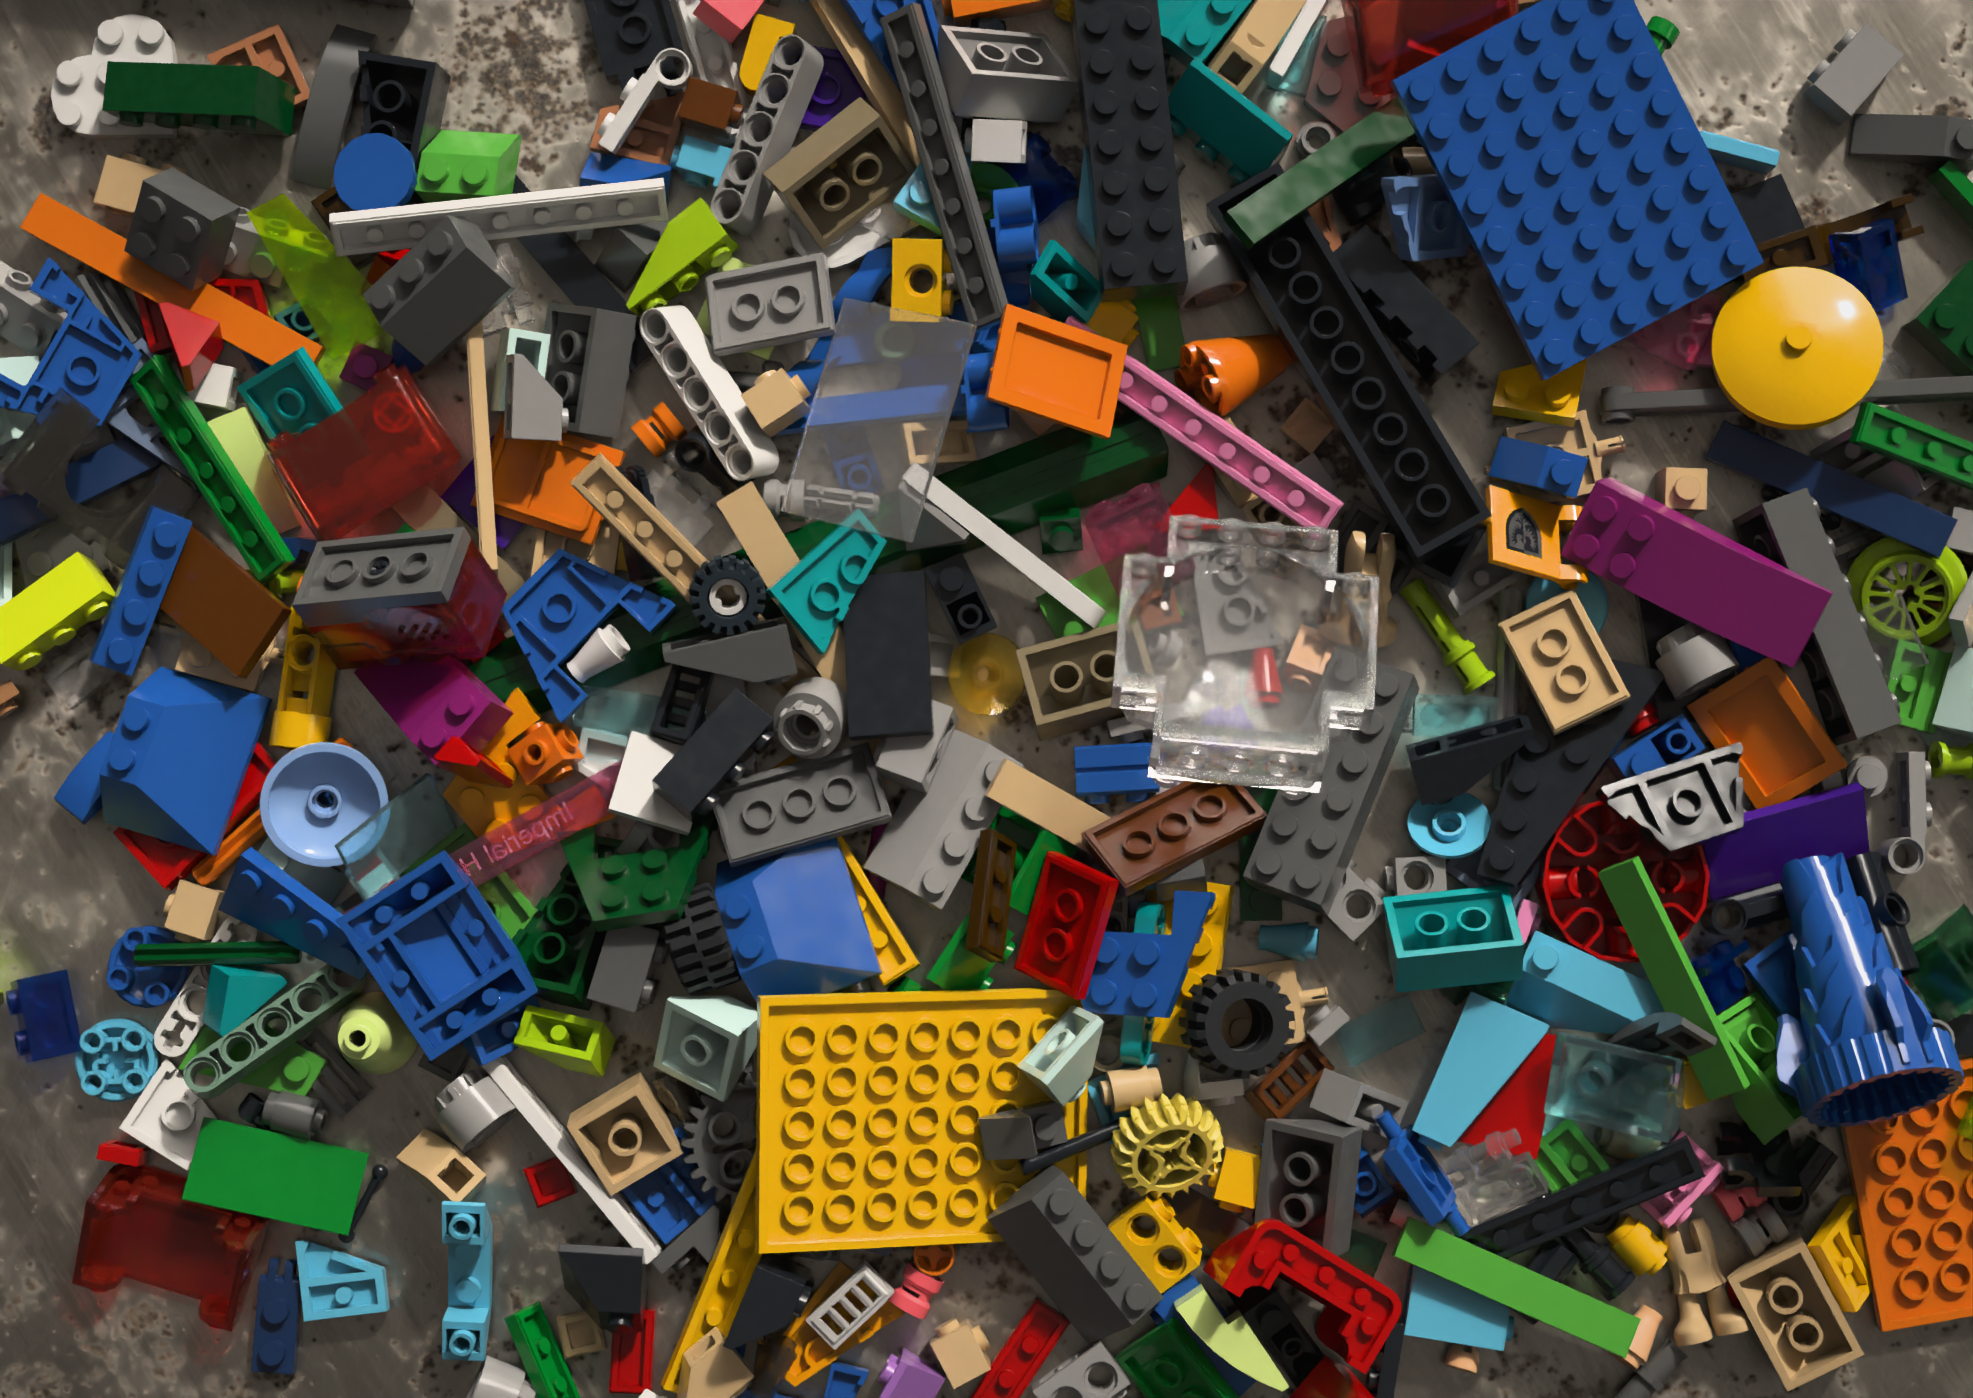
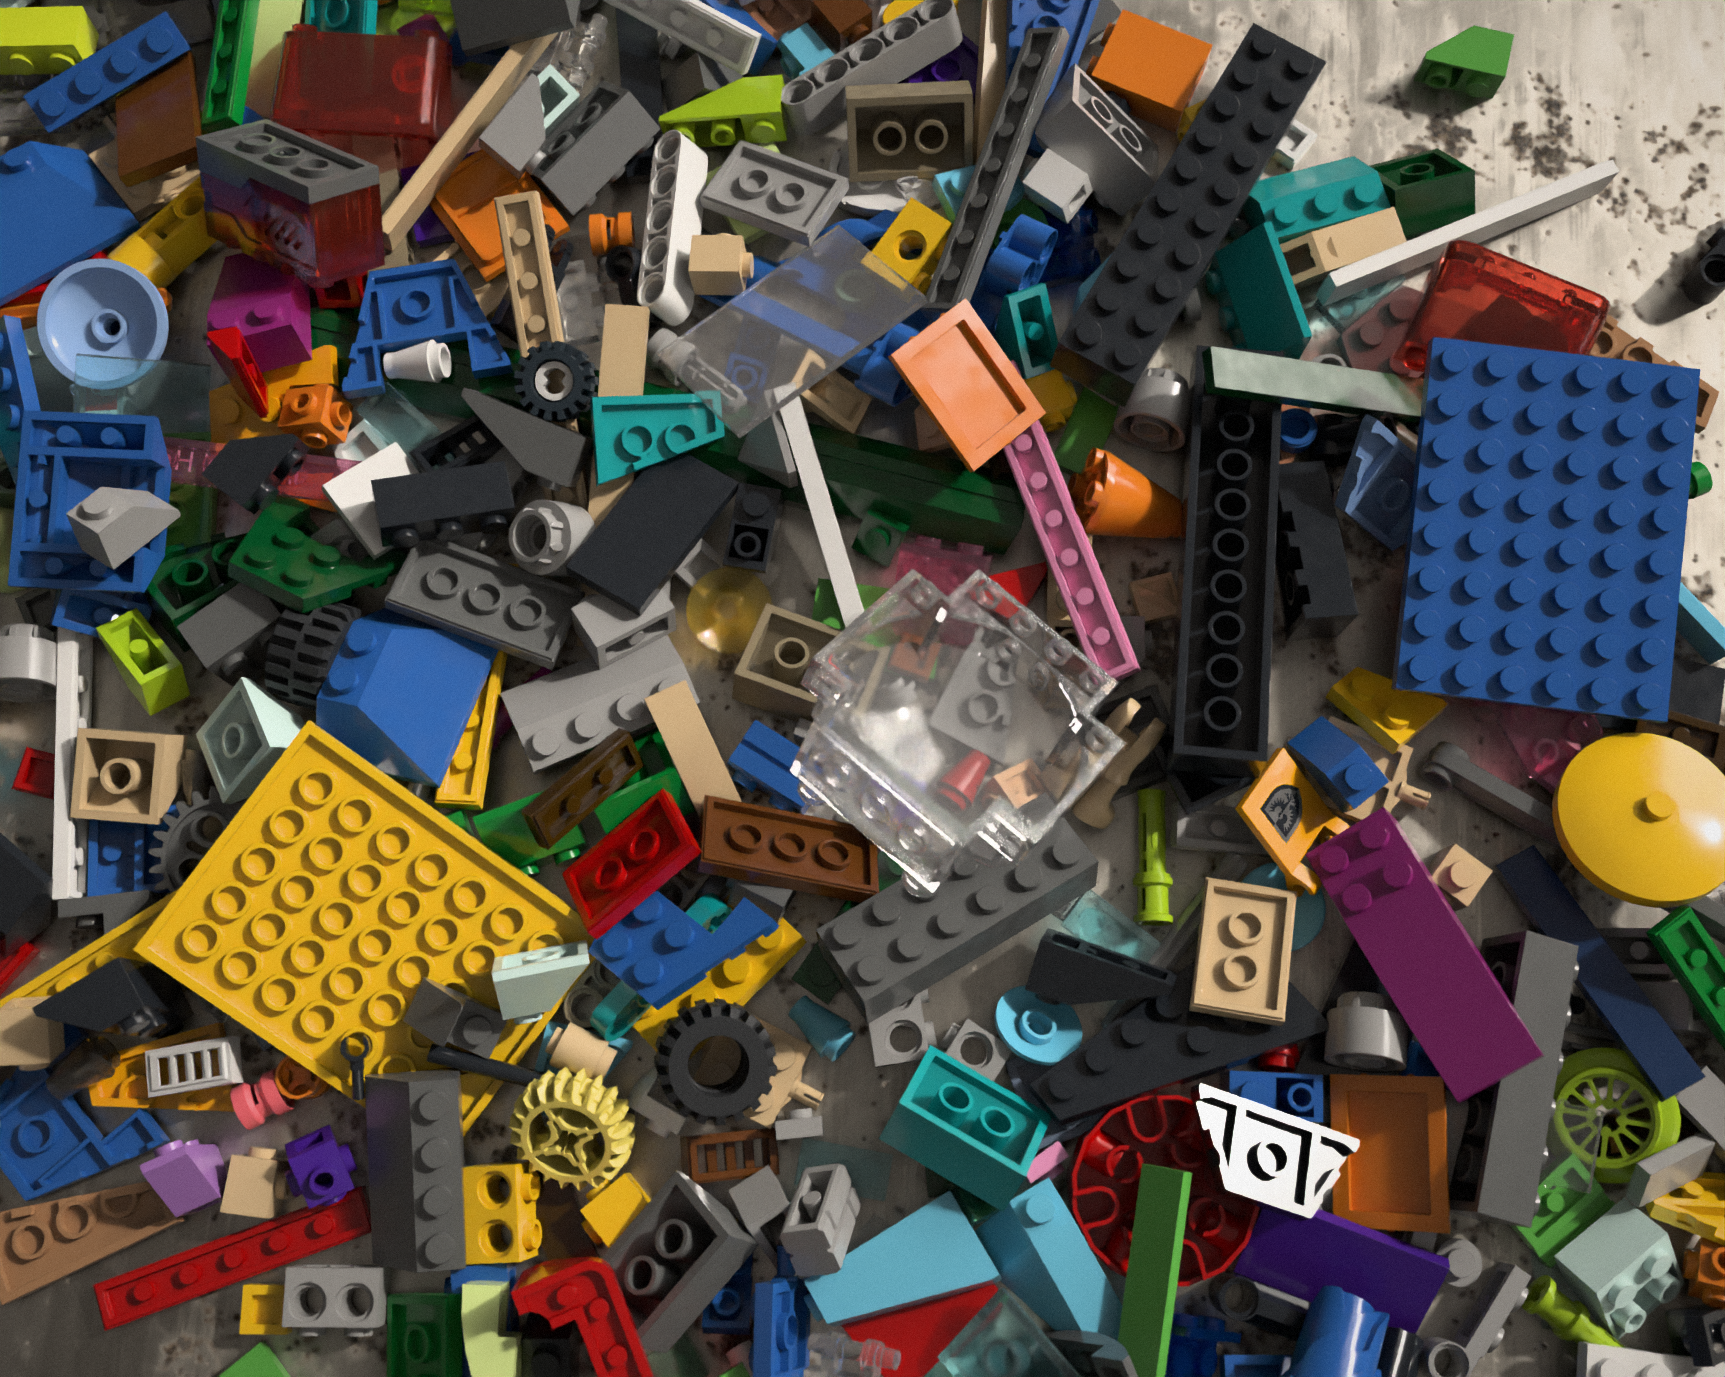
camera: 35 degrees right, 10 degrees down
none -> light grey slope [66,487,181,570]
none -> black slope [201,433,311,515]
none -> dark purple brick [284,1124,358,1209]
none -> black hand [340,1035,372,1100]
none -> light grey brick [779,1163,862,1277]
none -> blue tile [1280,408,1318,454]

